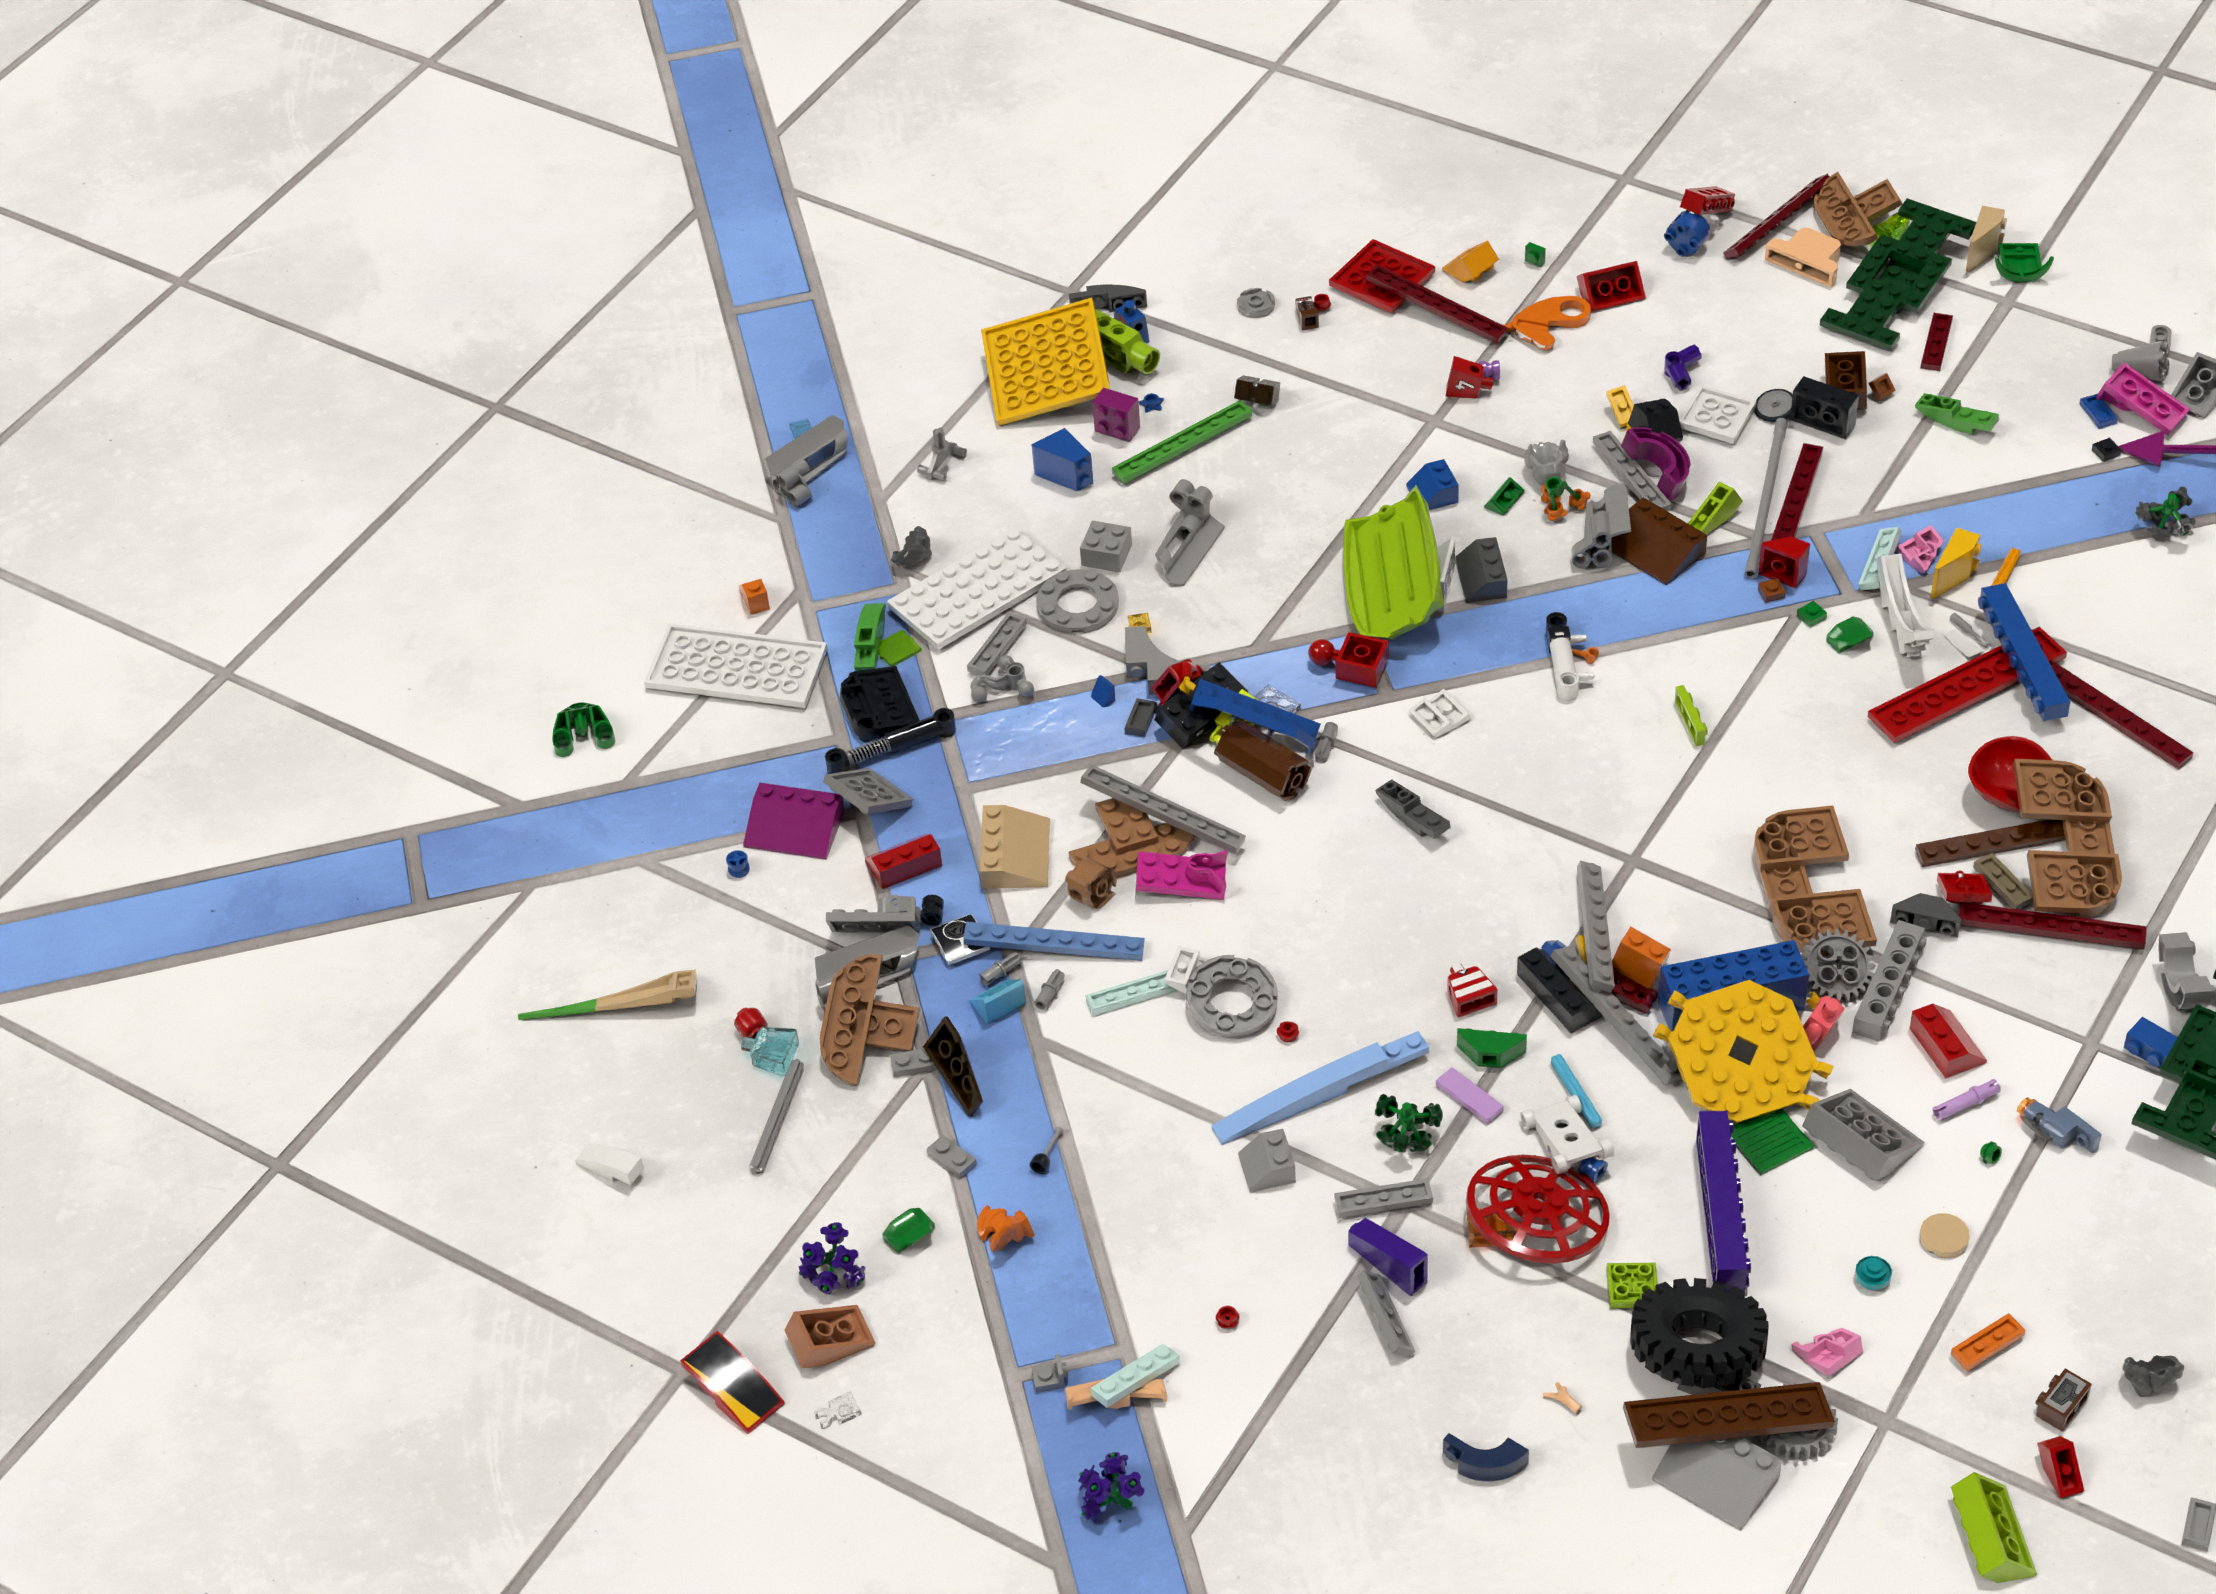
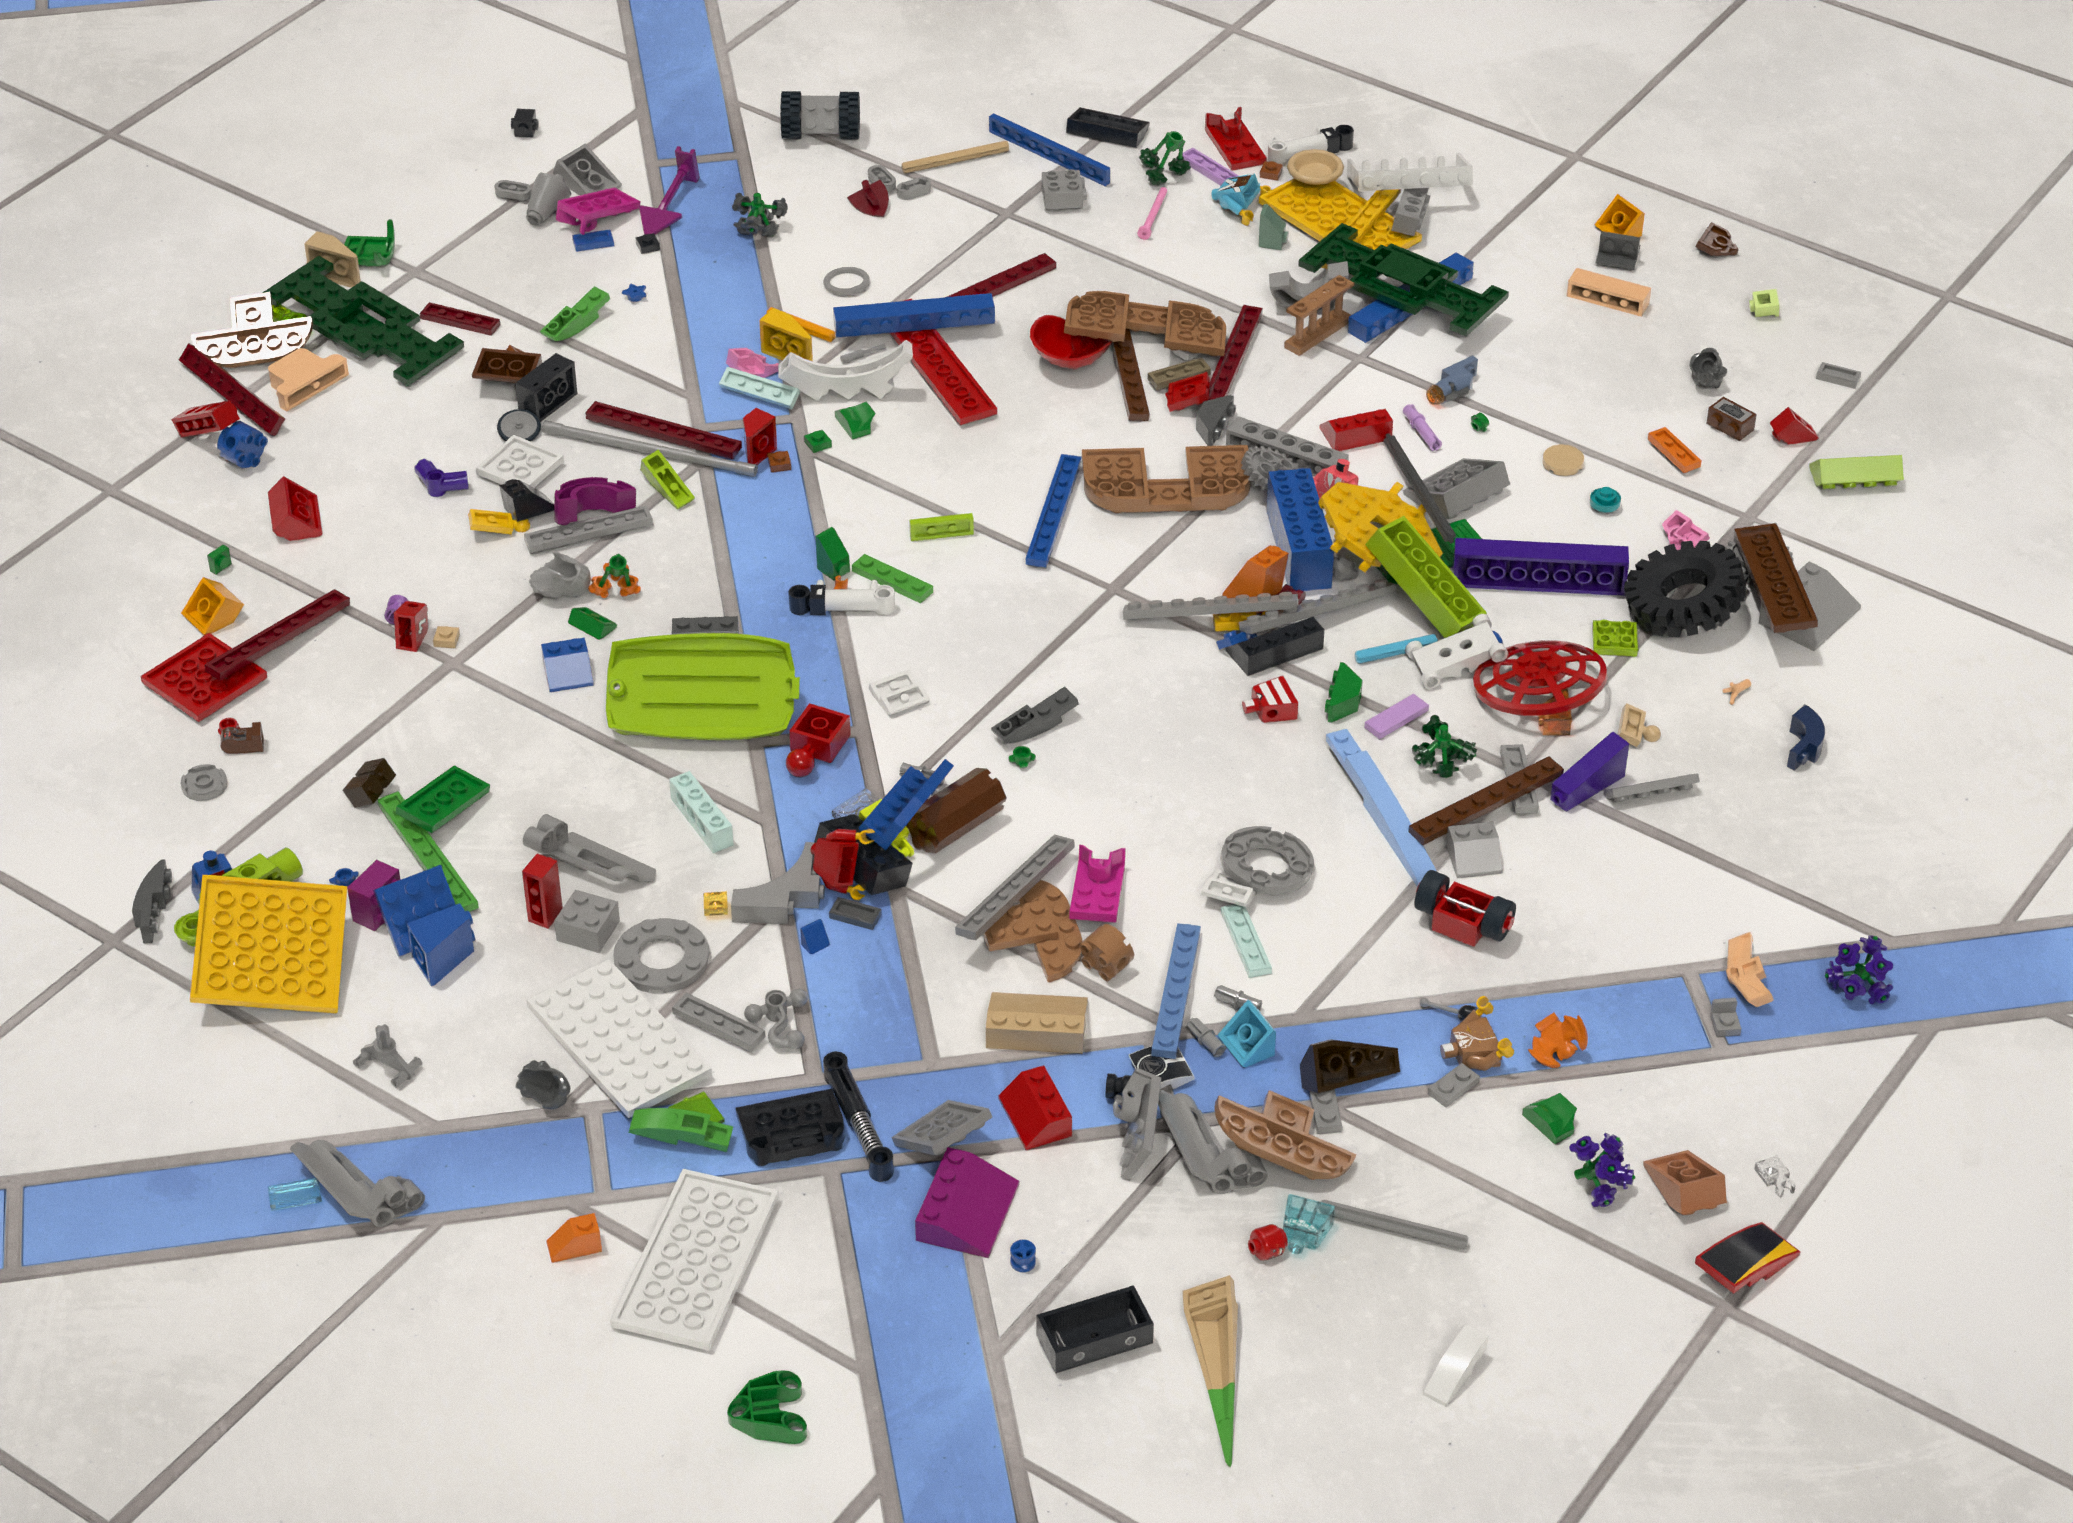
camera: 90 degrees left, 5 degrees down
light aqua plate [1090,1344,1180,1408] -> none
red plate [1215,1306,1240,1329] -> none
red plate [1277,1021,1299,1043] -> none
orange animal [1504,296,1591,350] -> none
light grey panel [1571,484,1631,568] -> none
reddish brown slope [1611,497,1707,585] -> none
none -> blue plate [373,865,456,957]
none -> green plate [396,765,490,833]
none -> tan plate [433,626,460,648]
none -> red brick [522,853,563,929]
none -> blue plate [622,284,646,302]
none -> light aqua brick [669,771,734,853]
none -> green slope [815,527,850,581]
none -> light grey piece [823,267,870,296]
none -> bright green plate [852,554,933,604]
none -> green plate [1009,746,1036,768]
none -> blue plate [1026,454,1082,568]
none -> black piece [1036,1285,1154,1373]
none -> medium nougat fence [1284,275,1354,356]
none -> lime brick [1365,516,1487,638]
none -> dark grey axle [1384,433,1456,544]
none -> reddish brown plate [1408,756,1564,845]
none -> brick [1414,870,1516,947]
none -> medium nougat torso [1440,996,1514,1071]
none -> tan plate [1617,703,1661,747]

